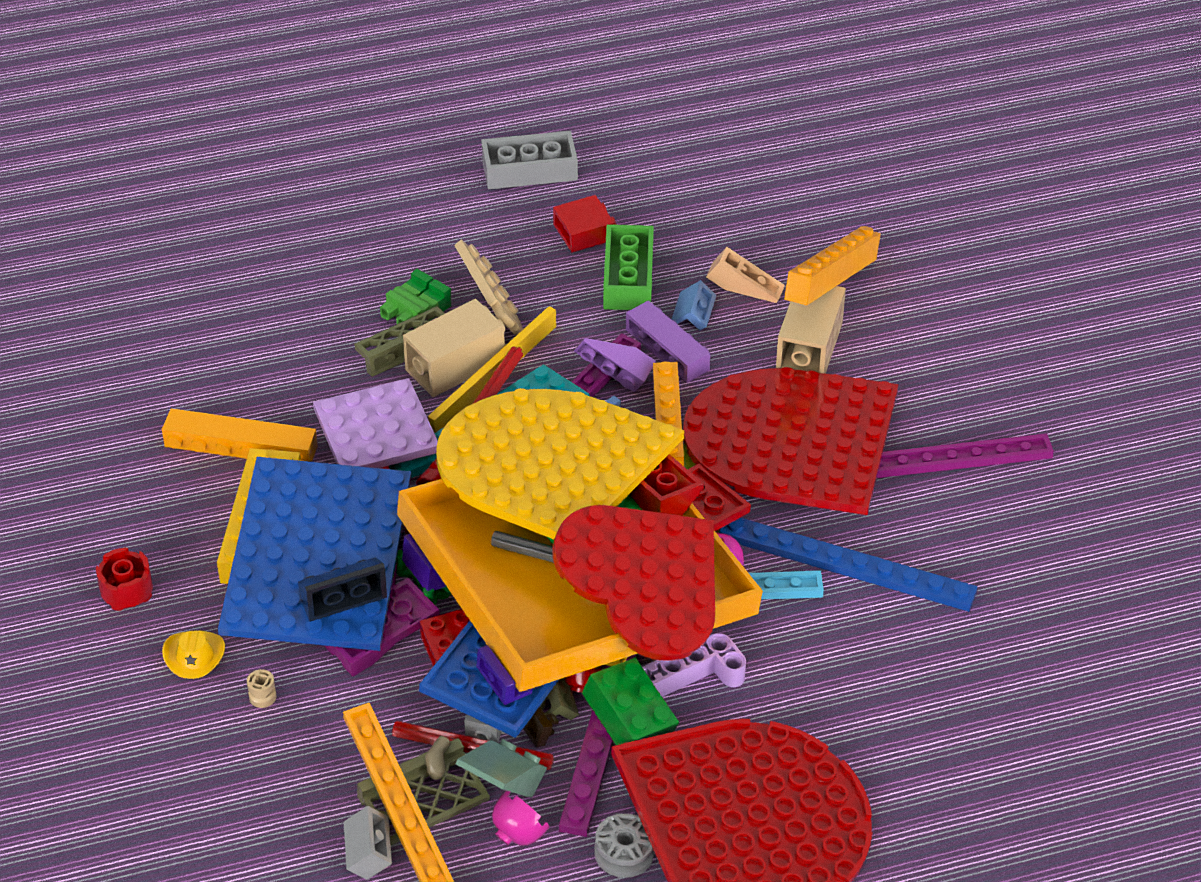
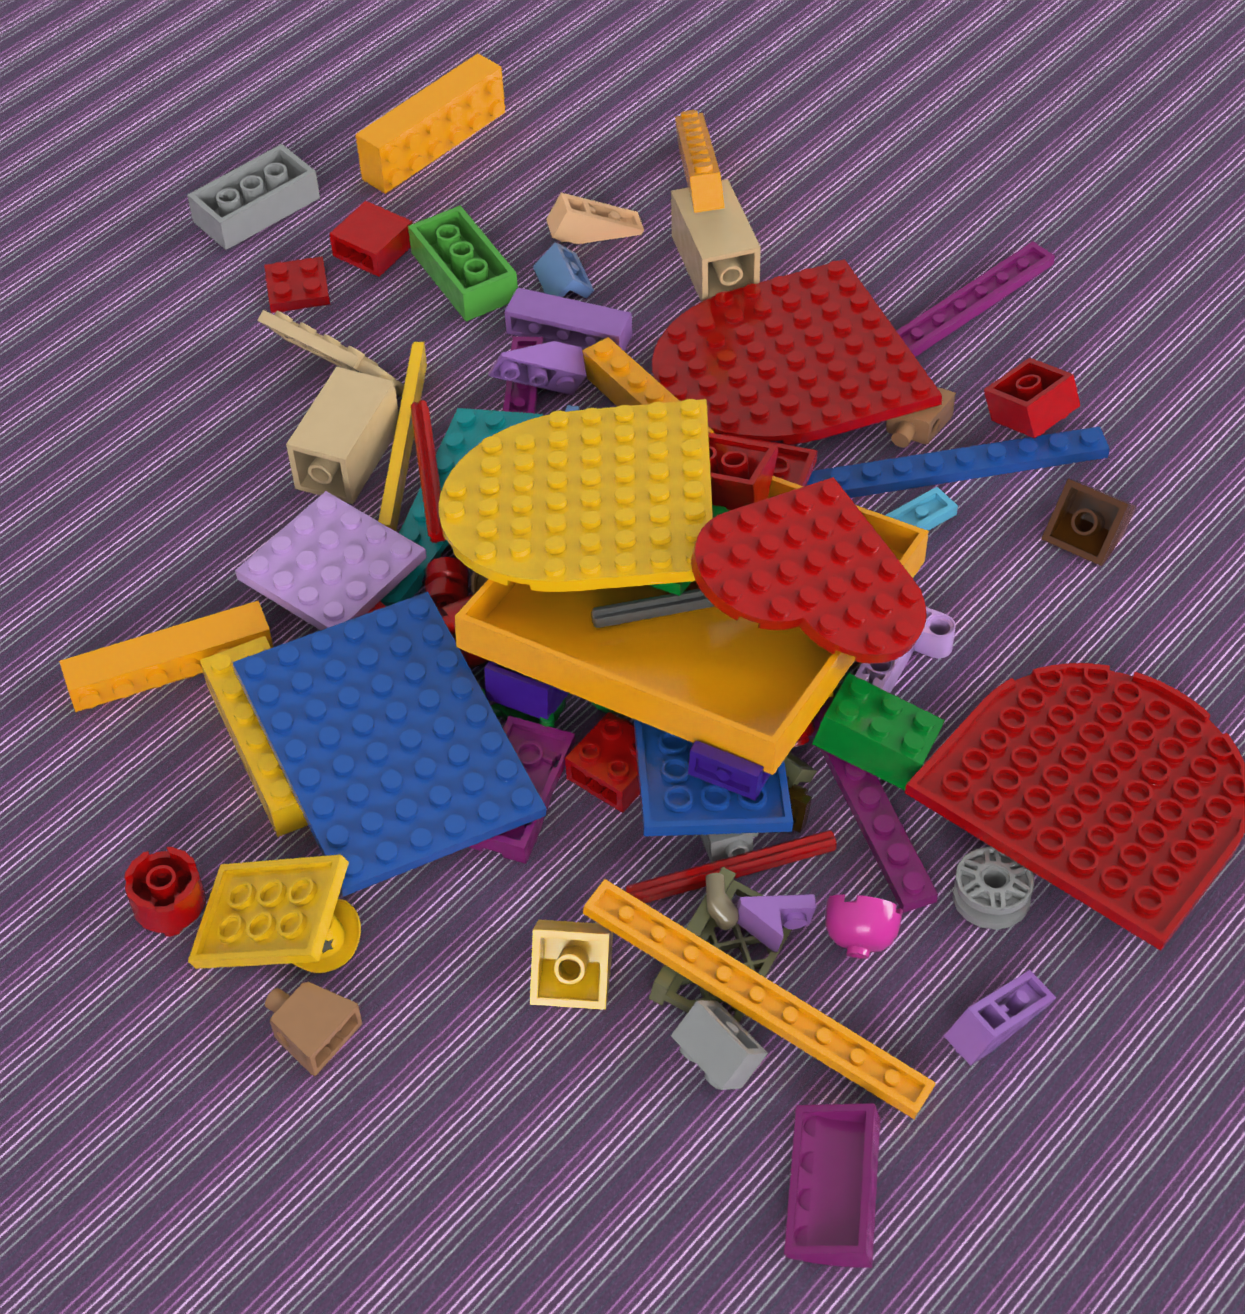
camera: 30 degrees left, 5 degrees up
tan wheel [247,669,277,708] -> none
black slope [298,557,387,622] -> none
olive fence [354,306,445,377] -> none
bright green hips [380,269,451,329] -> none
sand green slope [455,739,547,798] -> none
none -> yellow plate [188,855,349,969]
none -> red plate [264,256,330,313]
none -> medium nougat torso [265,982,362,1077]
none -> light orange brick [355,53,505,194]
none -> yellow slope [530,920,613,1010]
none -> medium lavender slope [736,894,816,952]
none -> medium nougat torso [886,387,956,448]
none -> red brick [983,358,1081,439]
none -> reddish brown slope [1041,478,1137,566]

